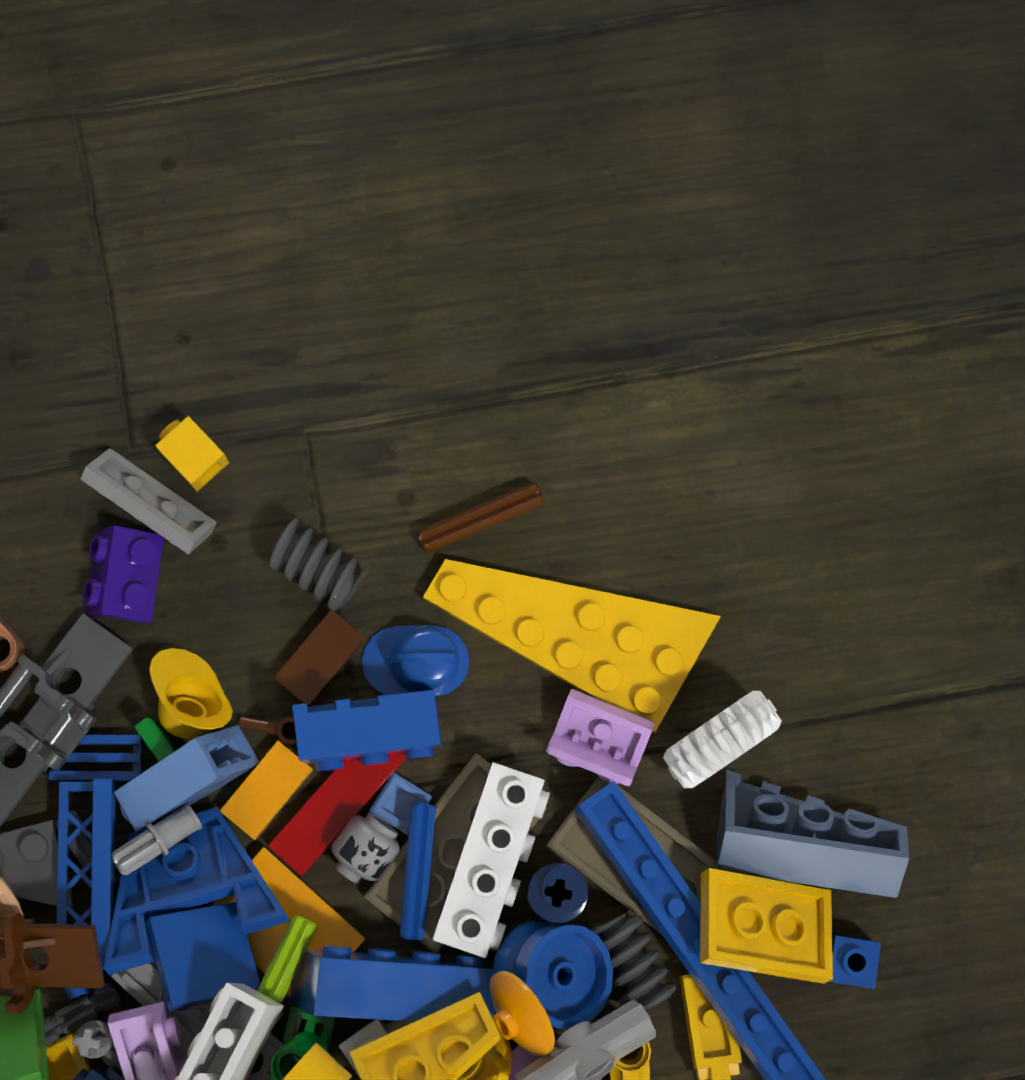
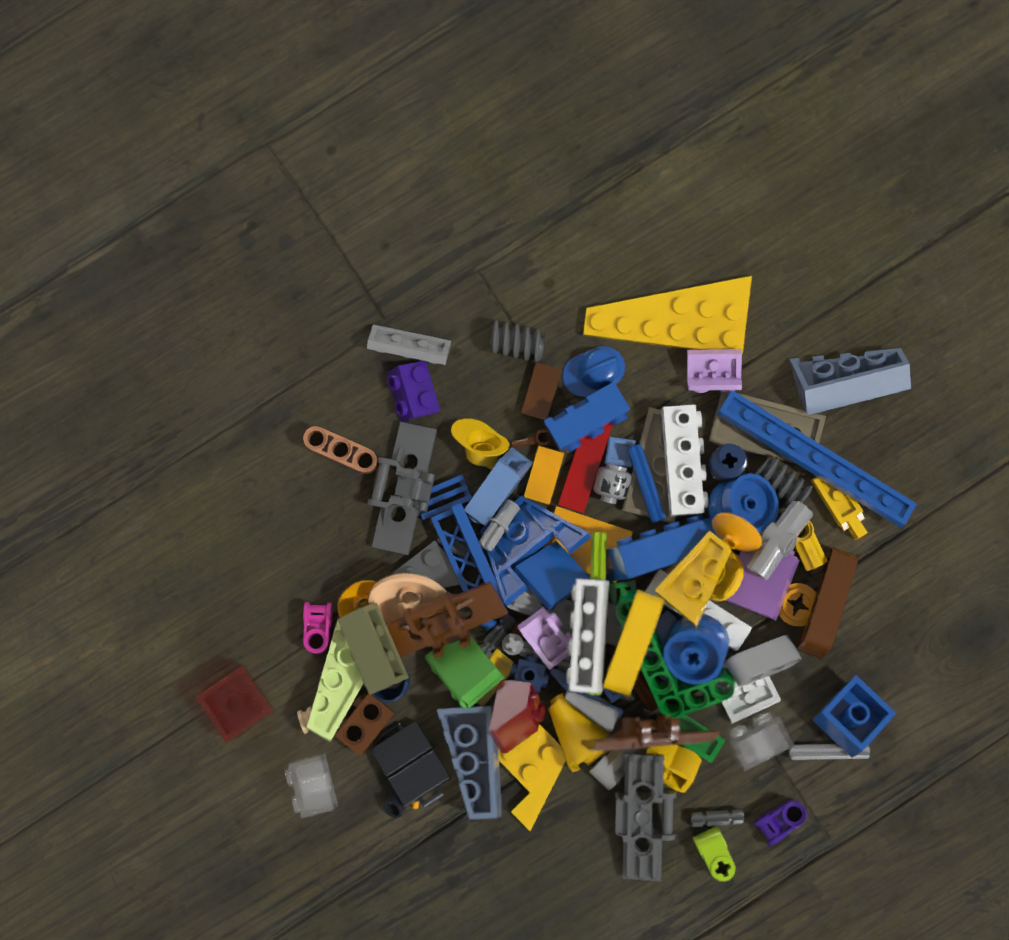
camera: 15 degrees left, 5 degrees up
green tile [134,717,177,762] -> none
yellow brick [155,416,229,492] -> none
reddish brown axle [418,482,543,552] -> none
white gear [663,691,782,788] -> none
yellow plate [700,868,833,984] -> none
blue plate [829,935,881,989] -> none

